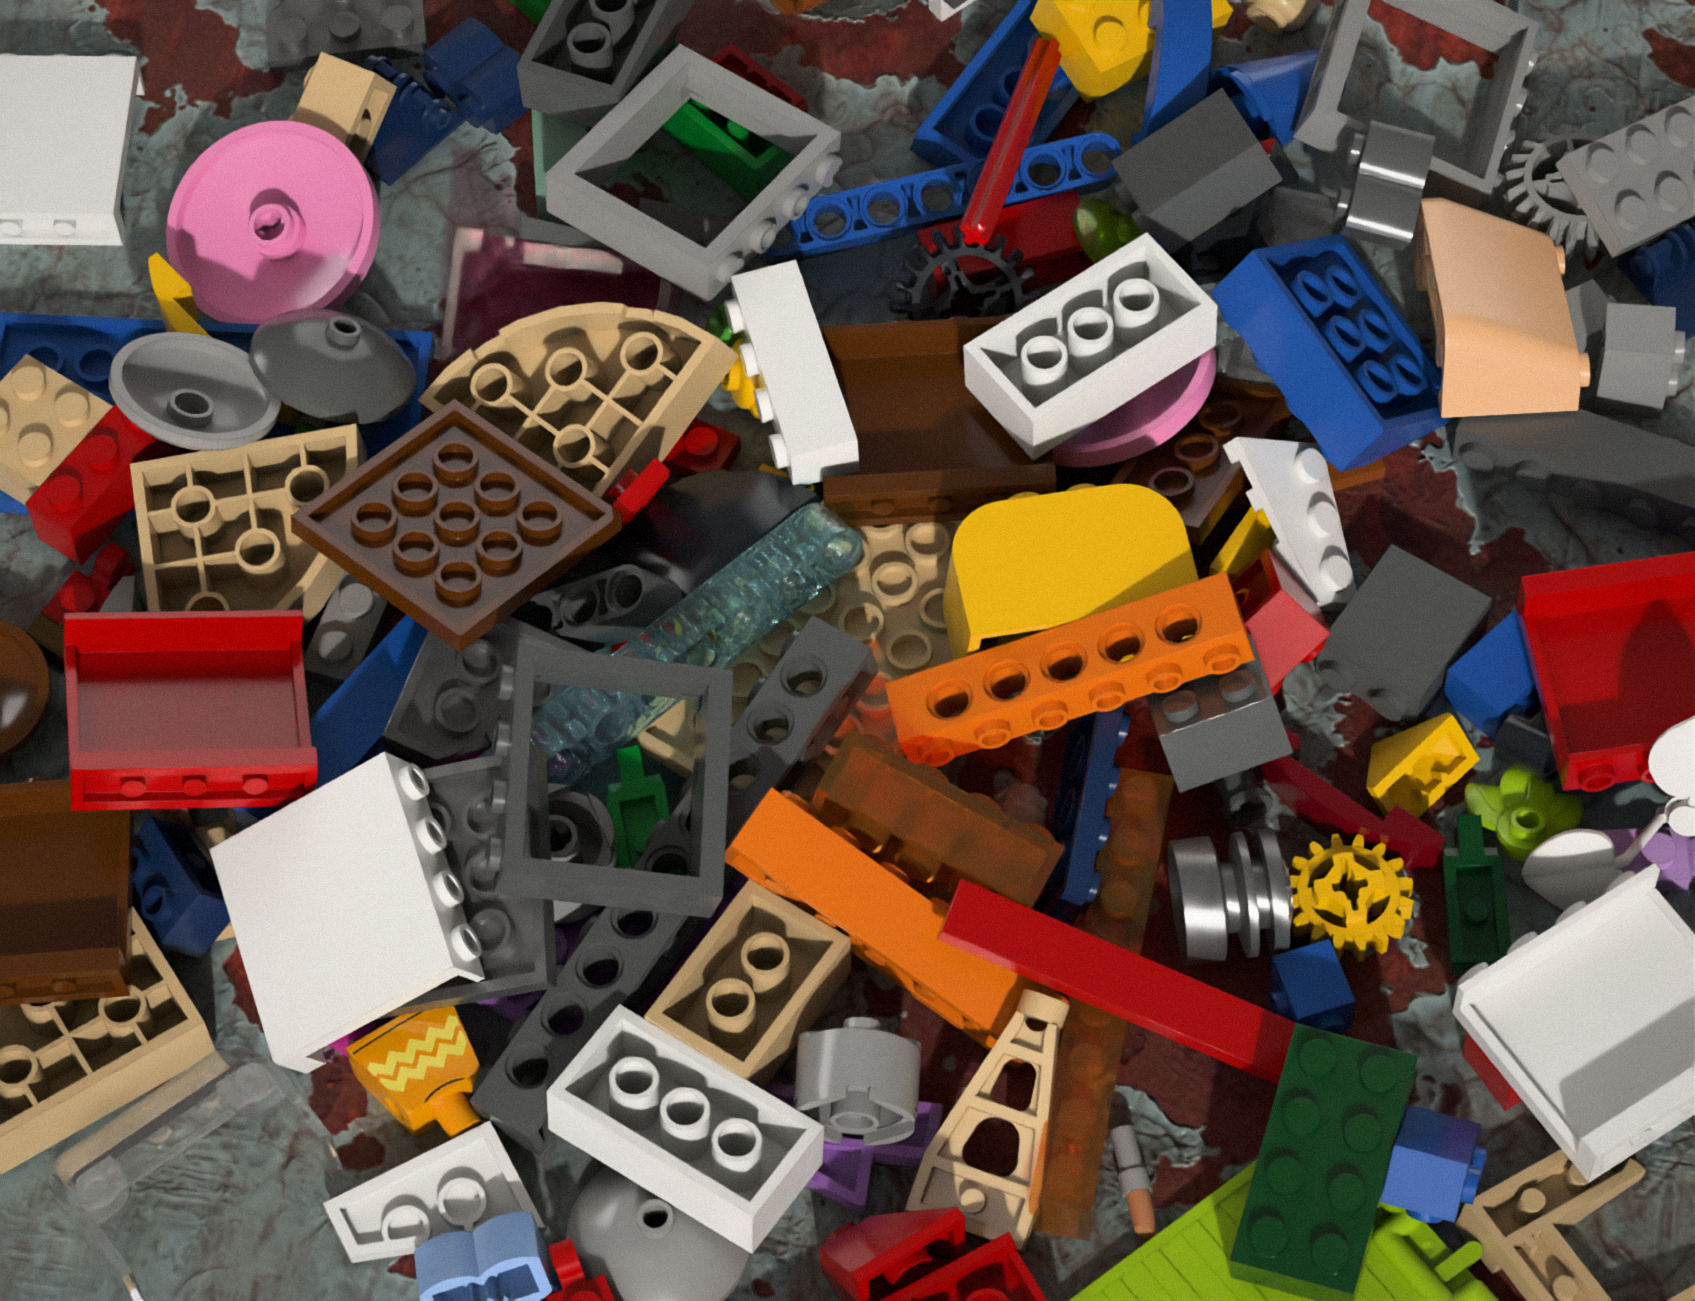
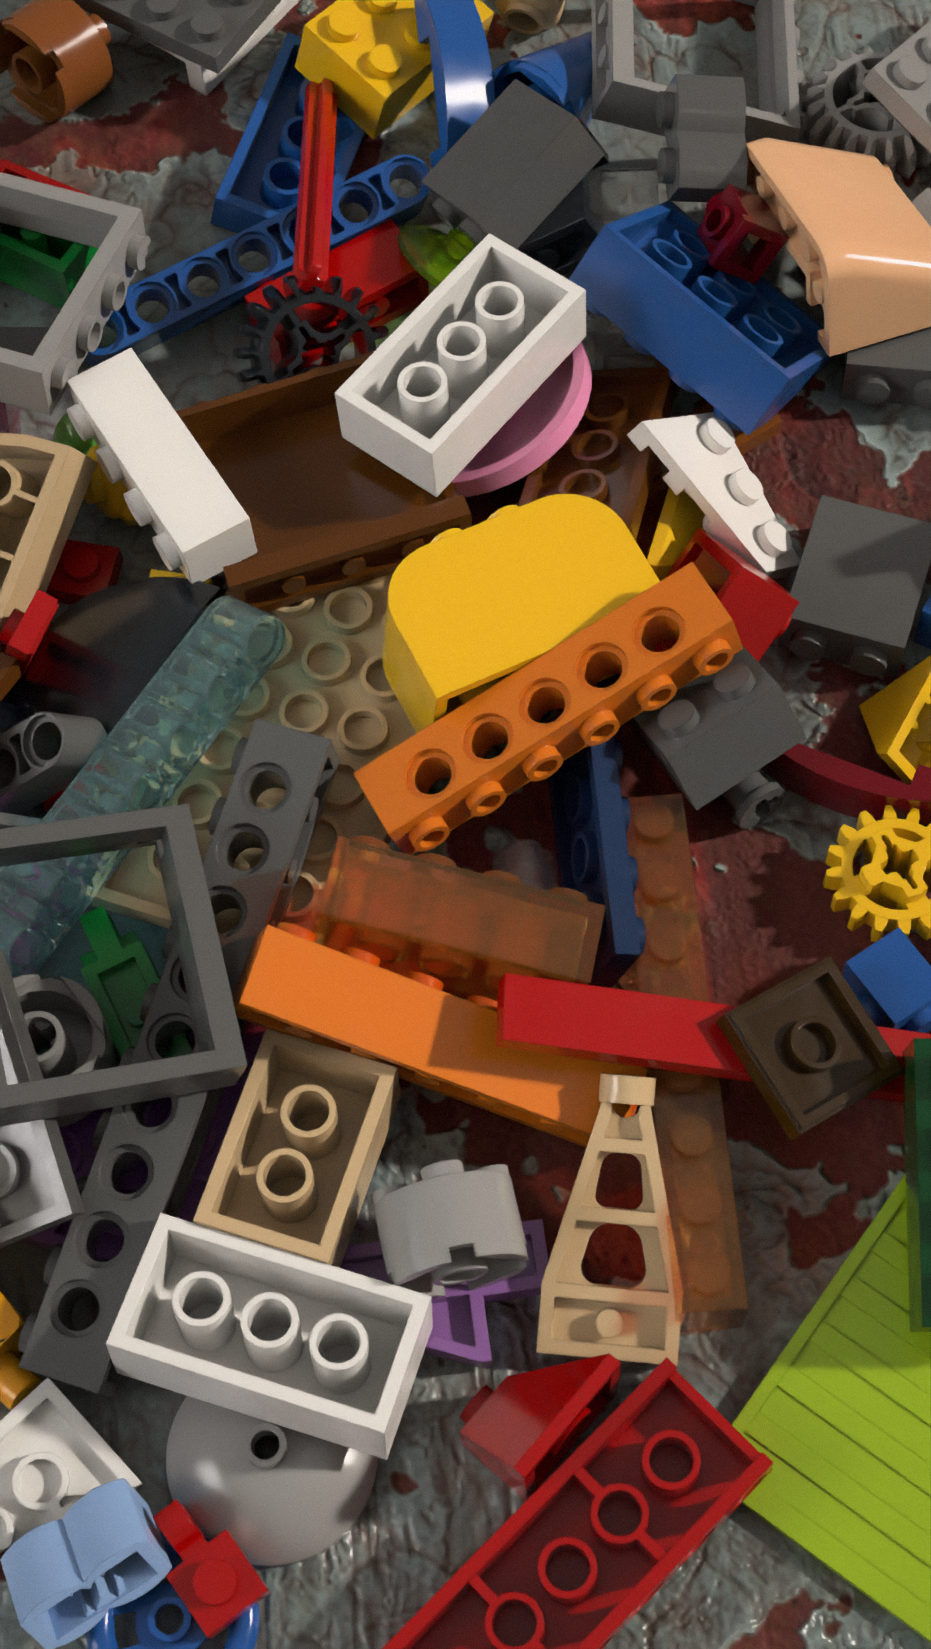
camera: 15 degrees left, 5 degrees up
light grey piece [1110,1125,1157,1241] -> none
flat silver wheel [1167,828,1293,966] -> none
none -> dark red brick [696,184,789,284]
none -> dark brown tile [716,956,905,1141]

